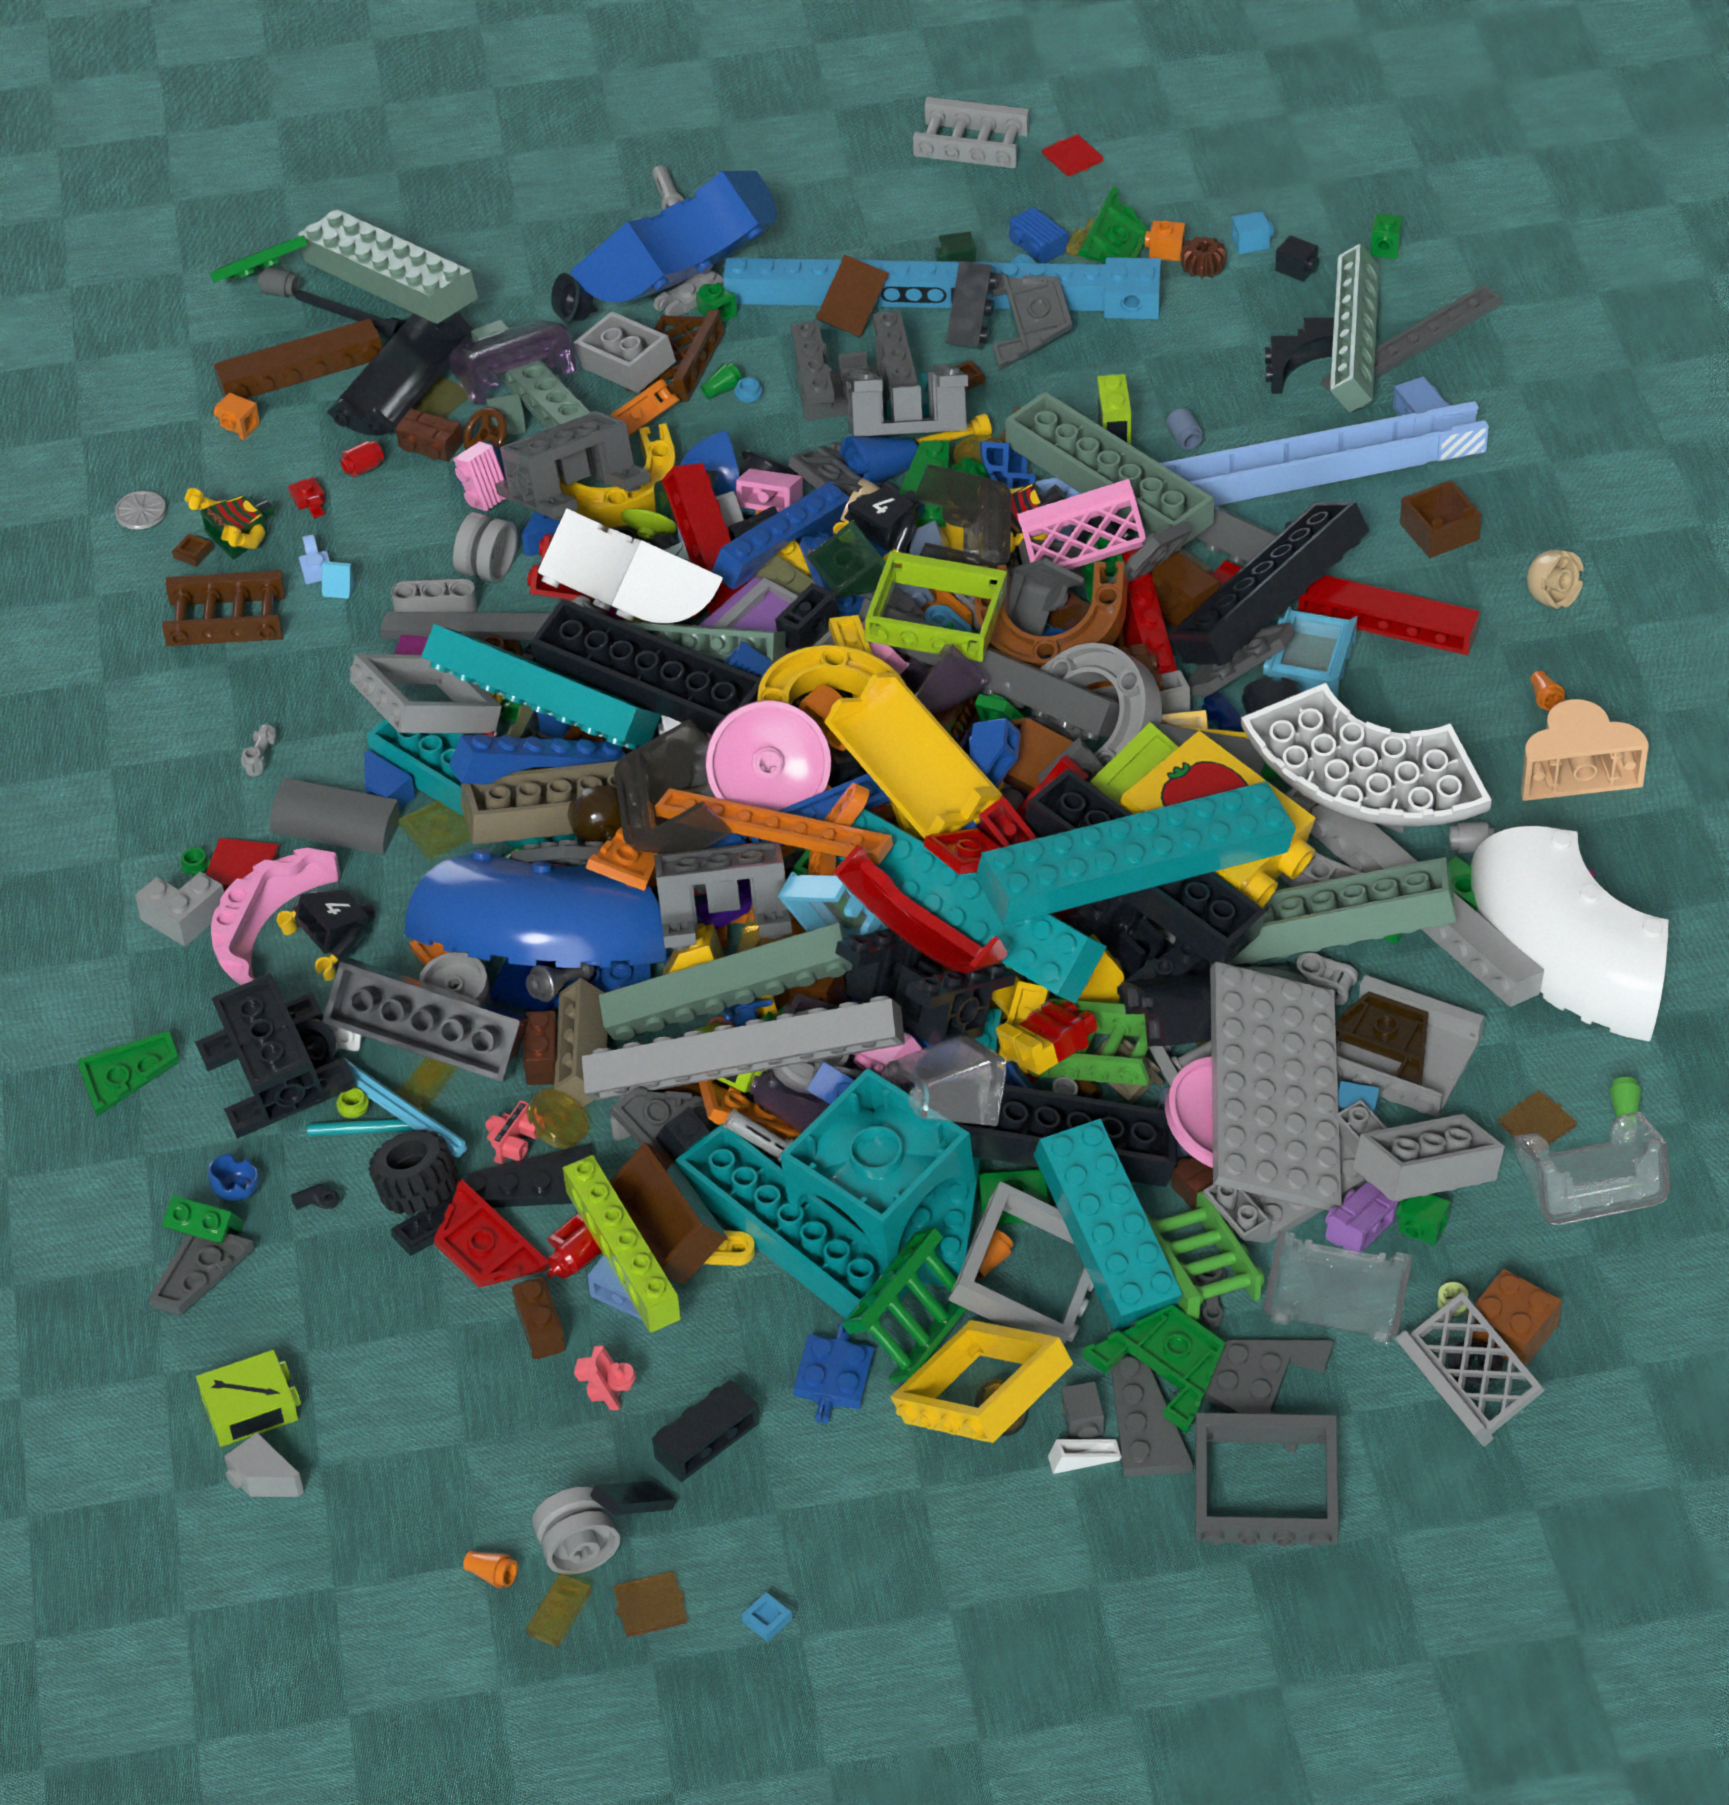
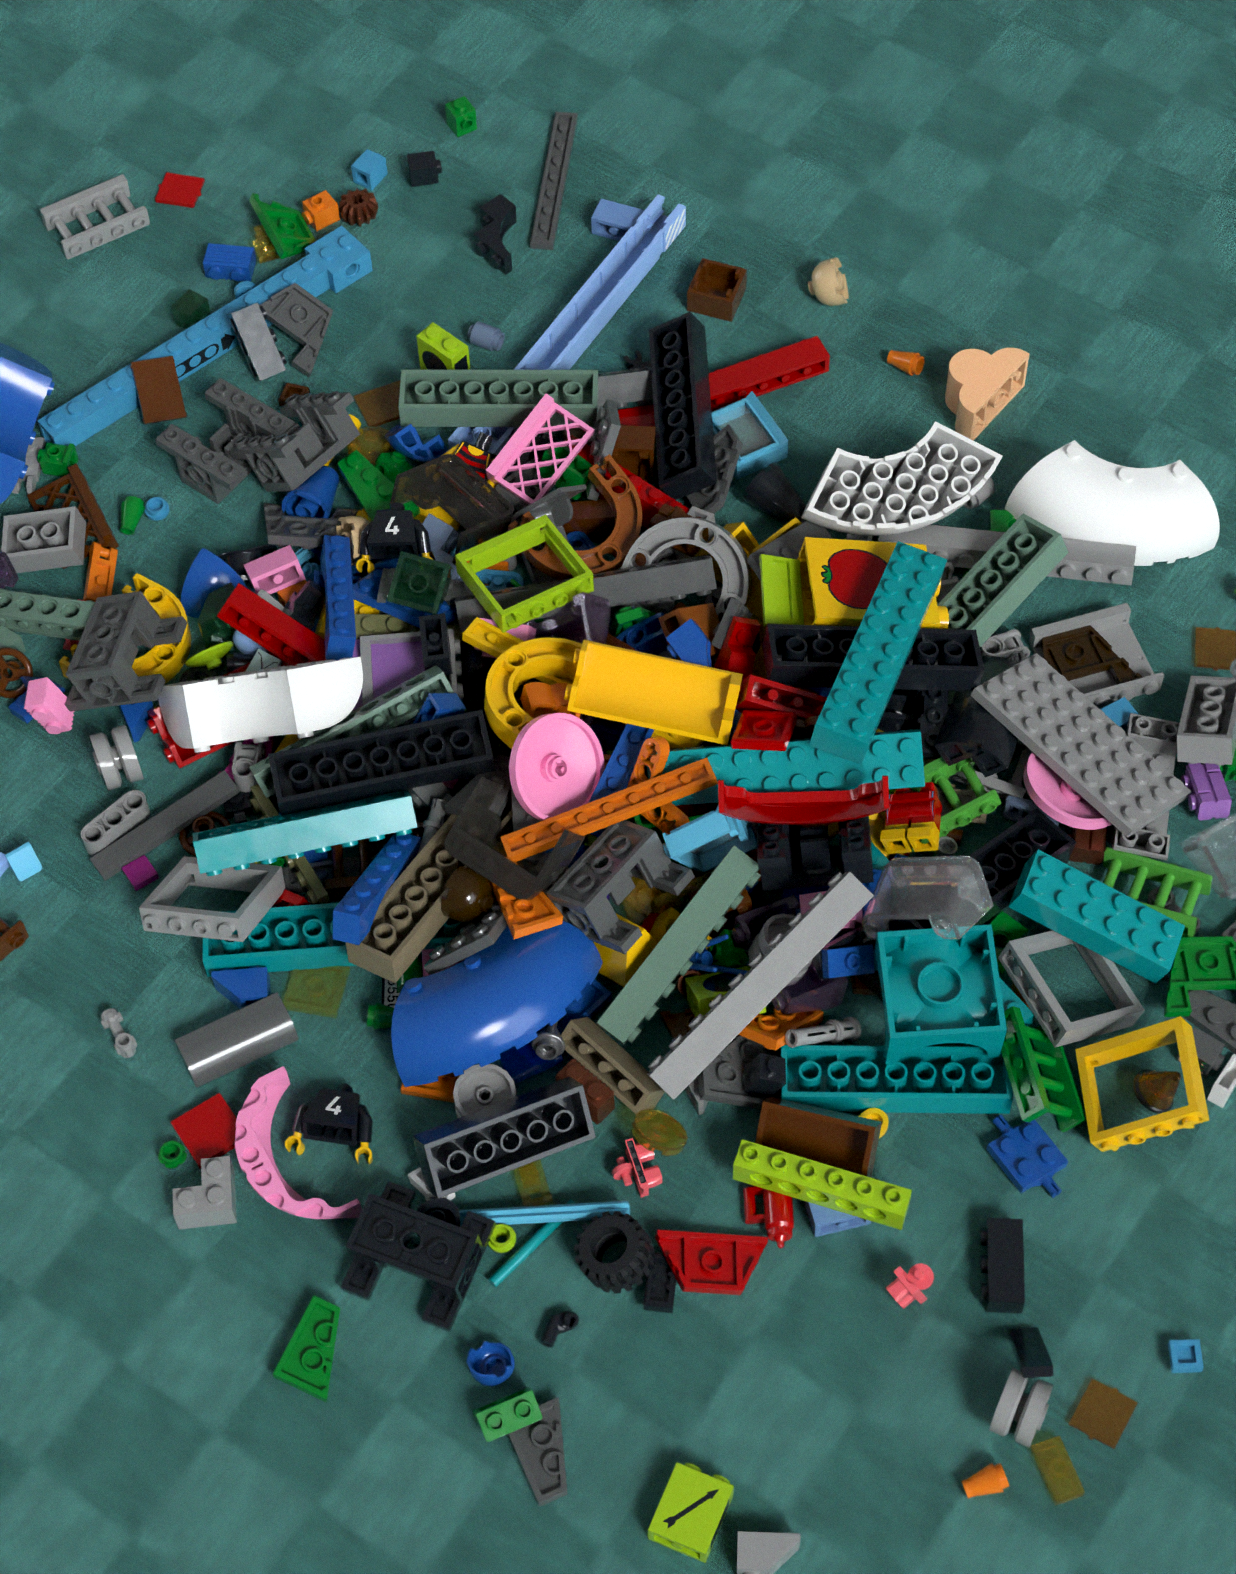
camera: 45 degrees left, 10 degrees up
black wing [460,1144,592,1208] -> none
reddish brown brick [512,1277,566,1359] -> none
clear blue plate [1202,692,1244,732] -> none
sand green brick [1330,243,1379,413] -> none

